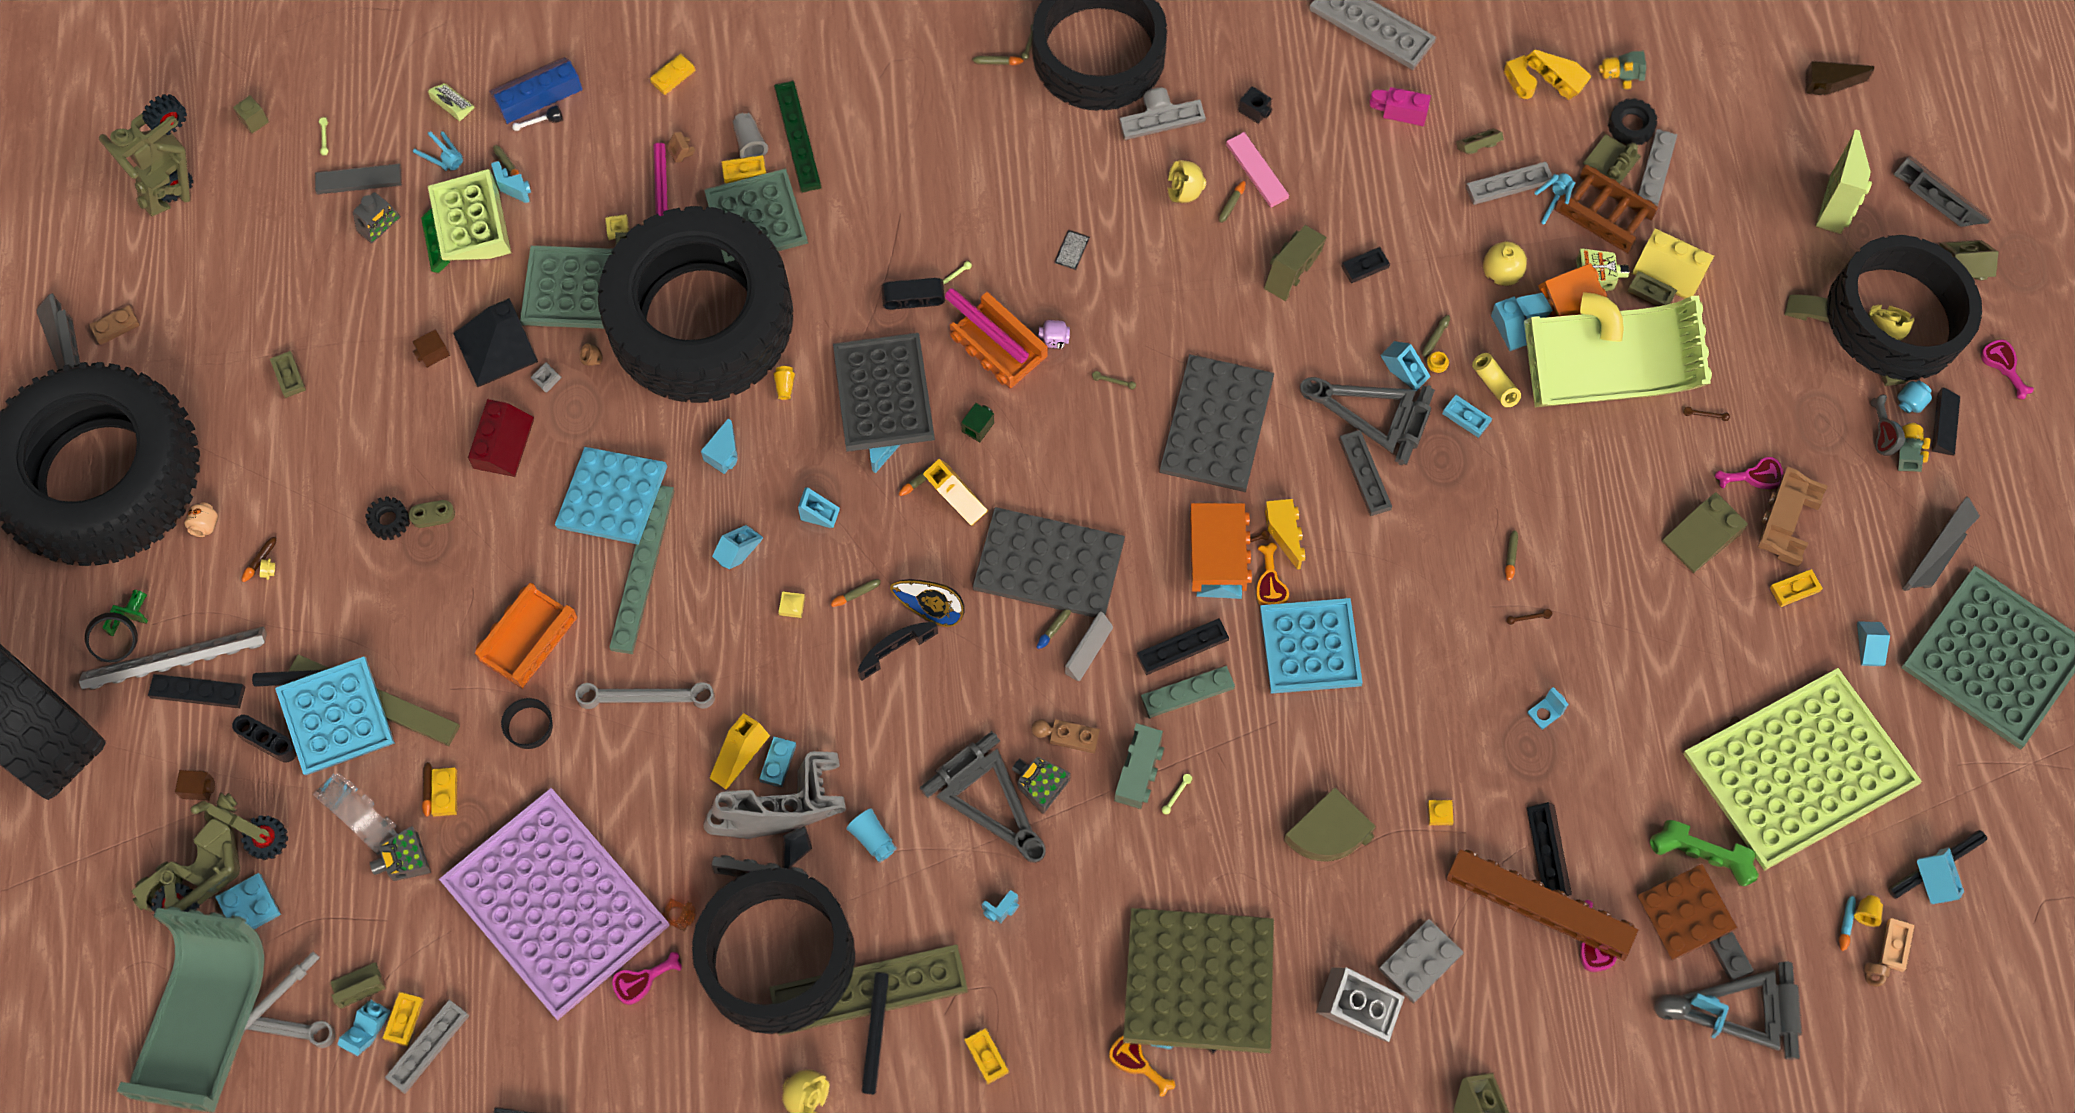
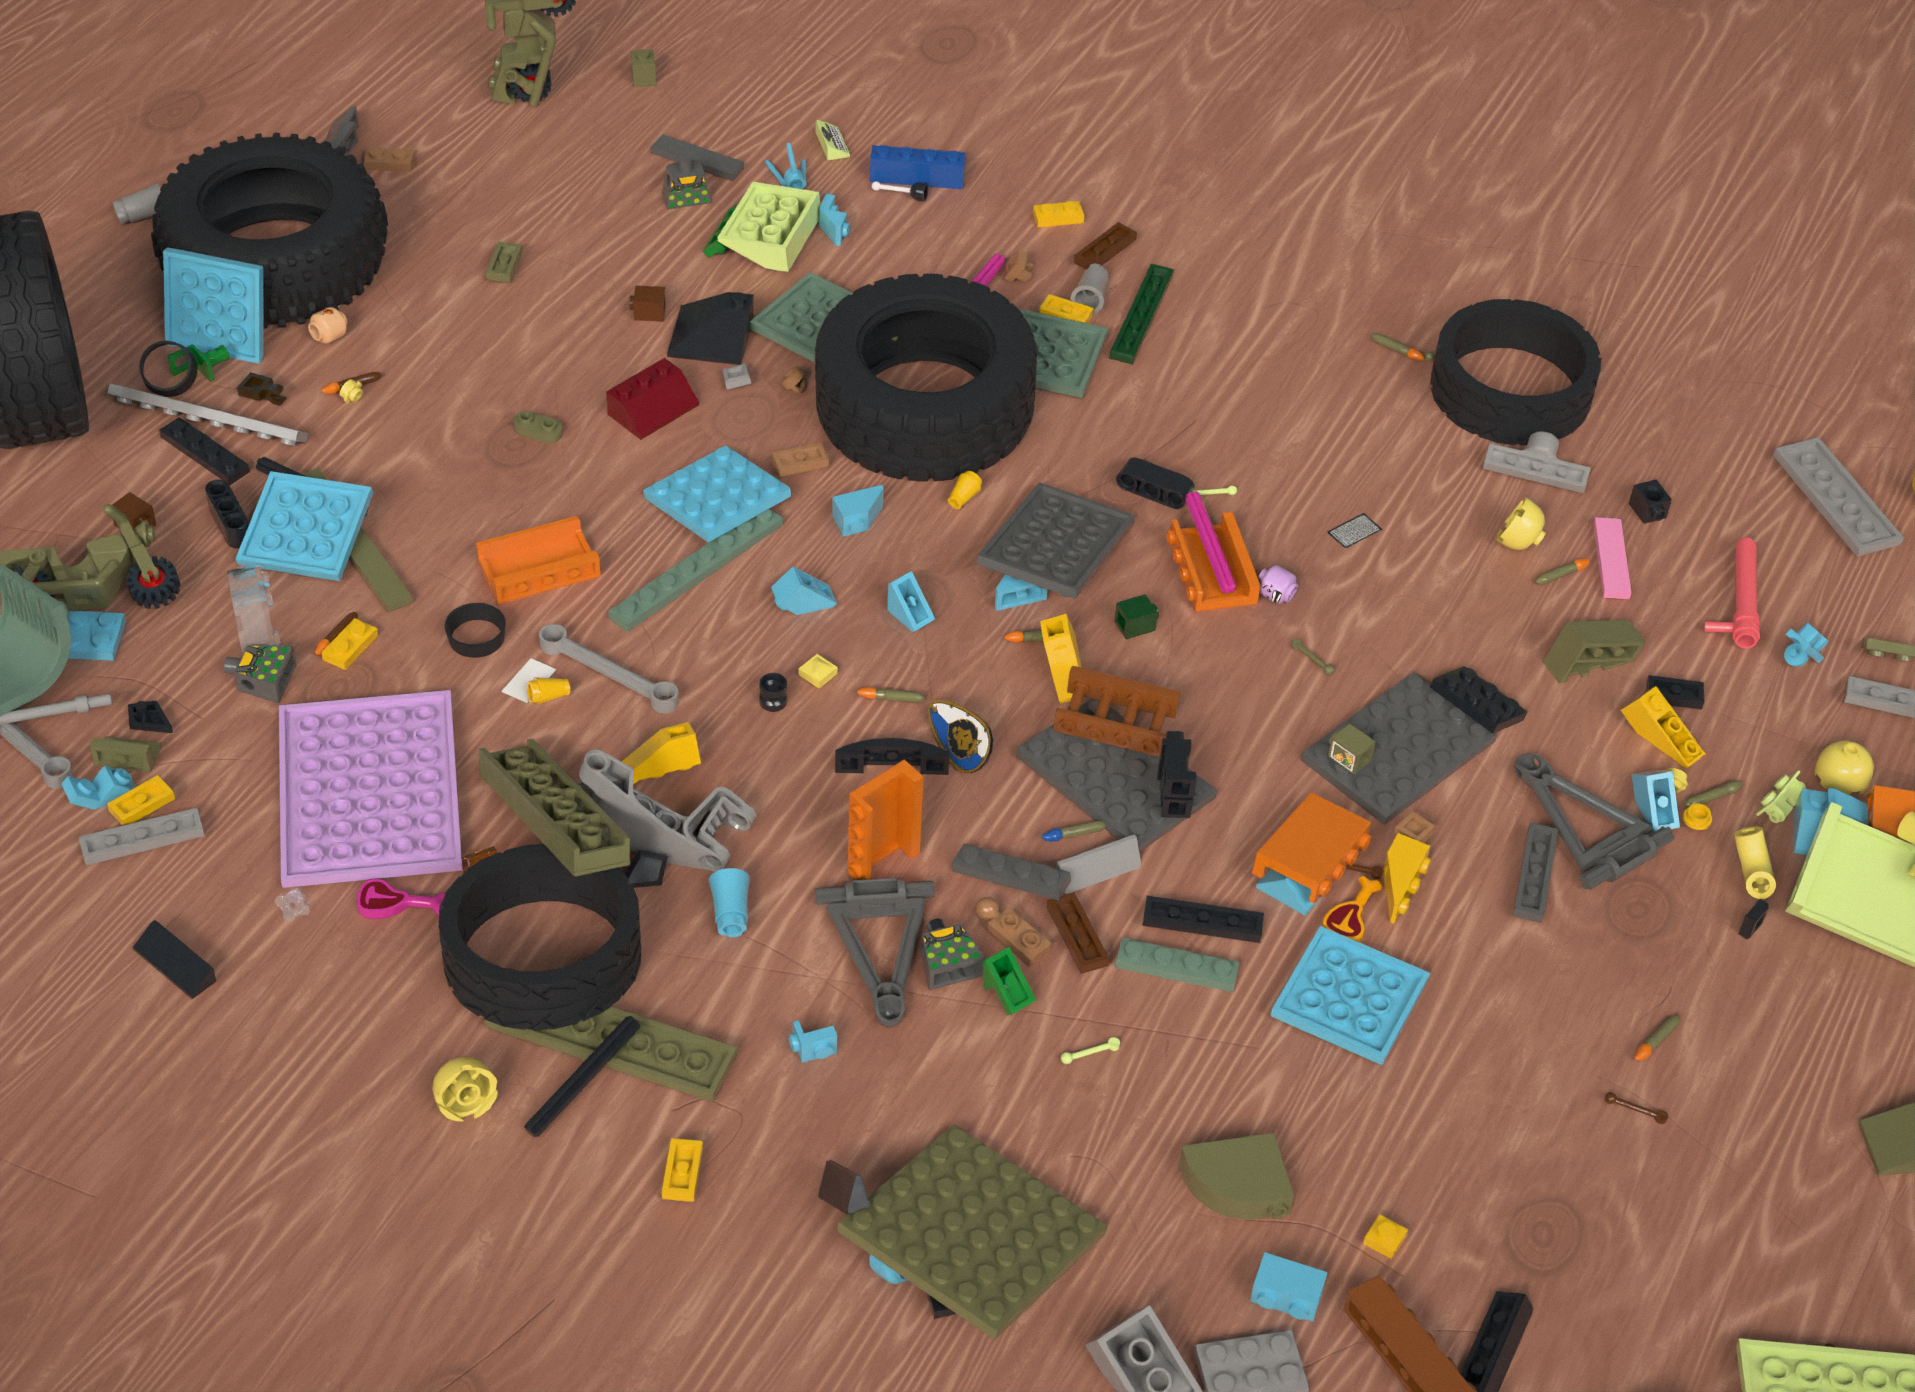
camera: 30 degrees right, 20 degrees down
yellowish green hinge [319,118,329,155] -> none
black tyre [365,496,410,540] -> none
olive piece [493,145,520,176] -> none
medium azure plate [759,737,796,788] -> none
light orange piece [1109,1036,1175,1096] -> none
sand green wedge [1114,723,1165,809] -> none
dark pink hinge [1369,87,1431,126] -> none
medium azure plate [1442,395,1492,438] -> none
medium azure bracket [1527,687,1569,730] -> none
none -> black piece [128,700,173,733]
none -> medium azure plate [163,248,264,364]
none -> dark brown plate [237,372,286,406]
none -> clear plate [275,888,310,922]
none -> olive tile [479,738,630,877]
none -> white sticker [501,658,556,703]
none -> yellow cone [527,677,570,705]
none -> black wheel [759,673,787,712]
none -> medium nougat plate [772,442,829,477]
none -> black slope [819,1159,869,1214]
none -> orange panel [847,760,924,880]
none -> dark grey plate [952,844,1071,901]
none -> green slope [982,946,1036,1015]
none -> reddish brown plate [1046,893,1109,974]
none -> dark orange fence [1053,665,1180,757]
none -> reddish brown plate [1074,222,1137,269]
none -> black hips [1157,731,1197,818]
none -> medium azure brick [1250,1252,1328,1322]
none -> olive brick [1328,723,1376,775]
none -> medium nougat tile [1394,811,1436,843]
none -> black plate [1430,666,1527,734]
none -> yellow slope [1620,686,1705,768]
none -> light yellow plate [1665,768,1688,793]
none -> coral cylinder [1705,537,1760,649]
none -> black tile [1738,899,1769,939]
none -> yellowish green hinge [1756,770,1806,823]
none -> medium azure hips [1784,622,1829,667]

